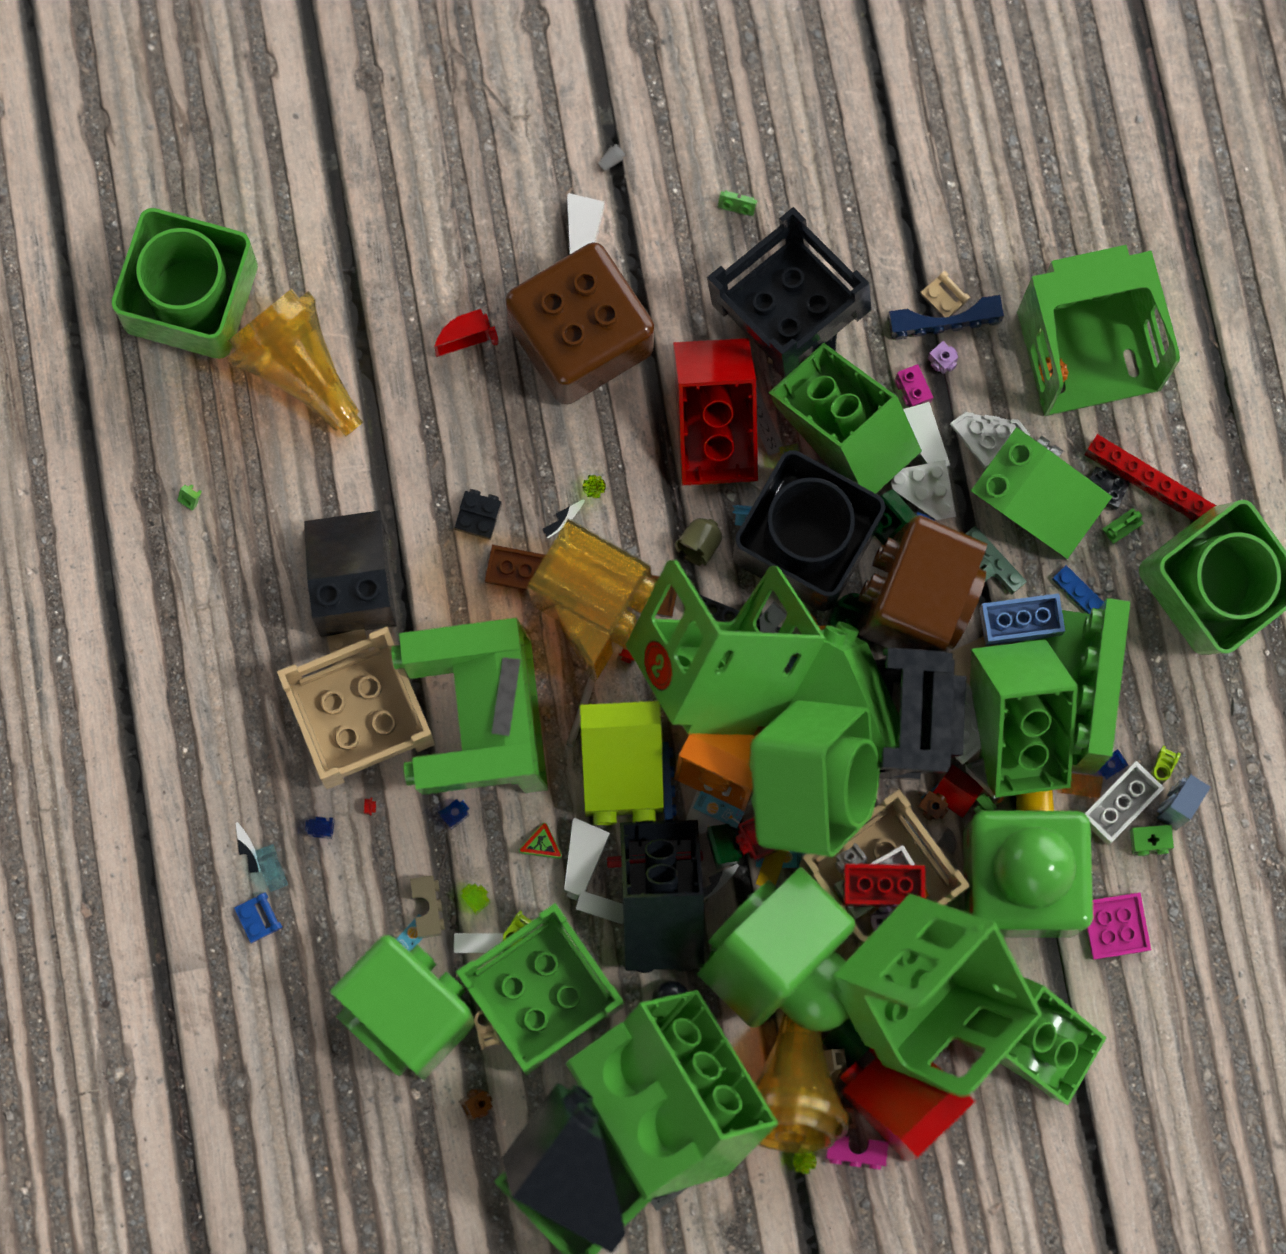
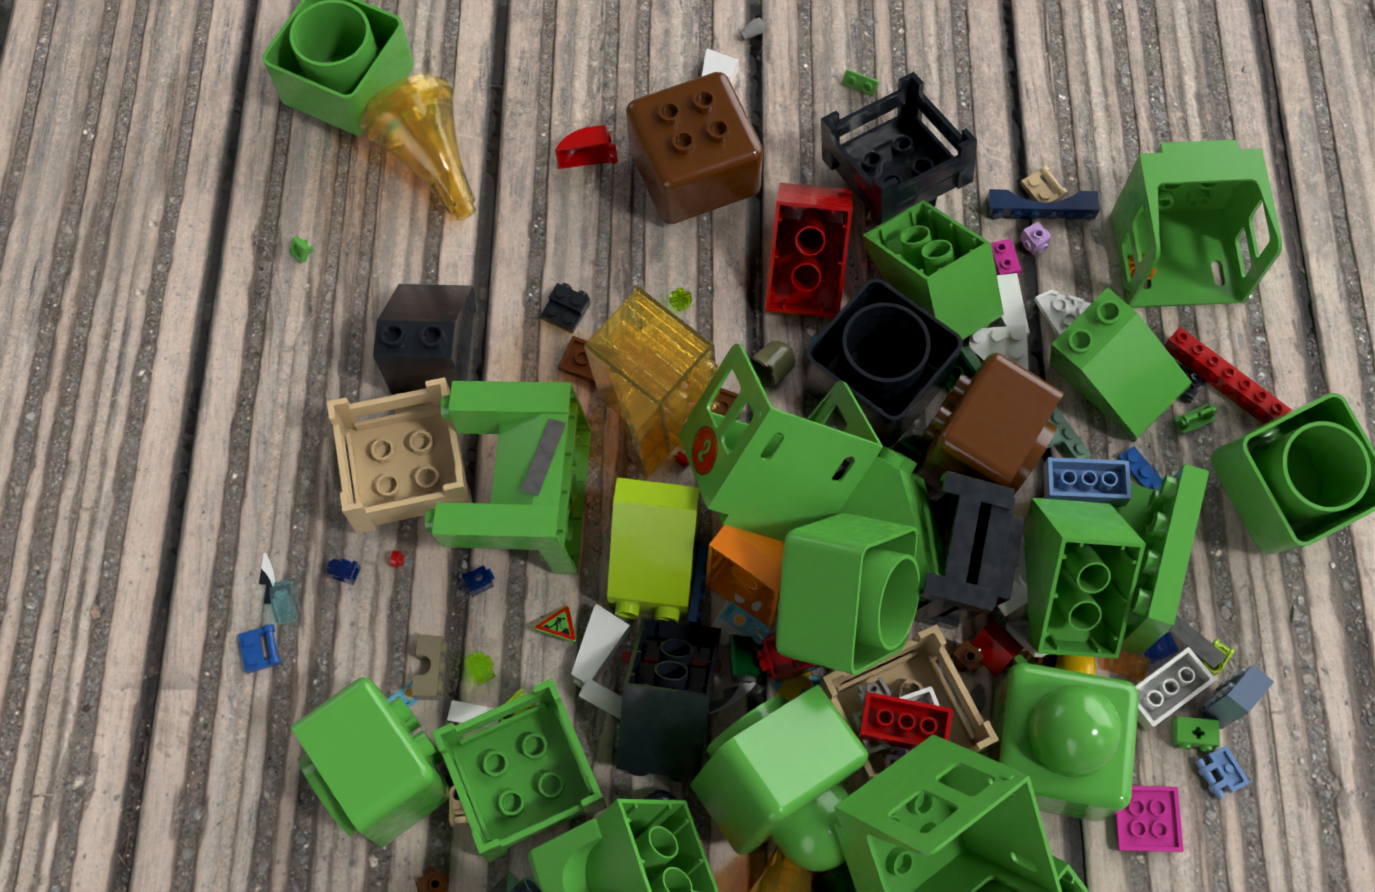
camera: 15 degrees right, 10 degrees down
none -> flat silver sticker [1170,614,1227,668]
none -> medium blue plate [1195,745,1250,800]

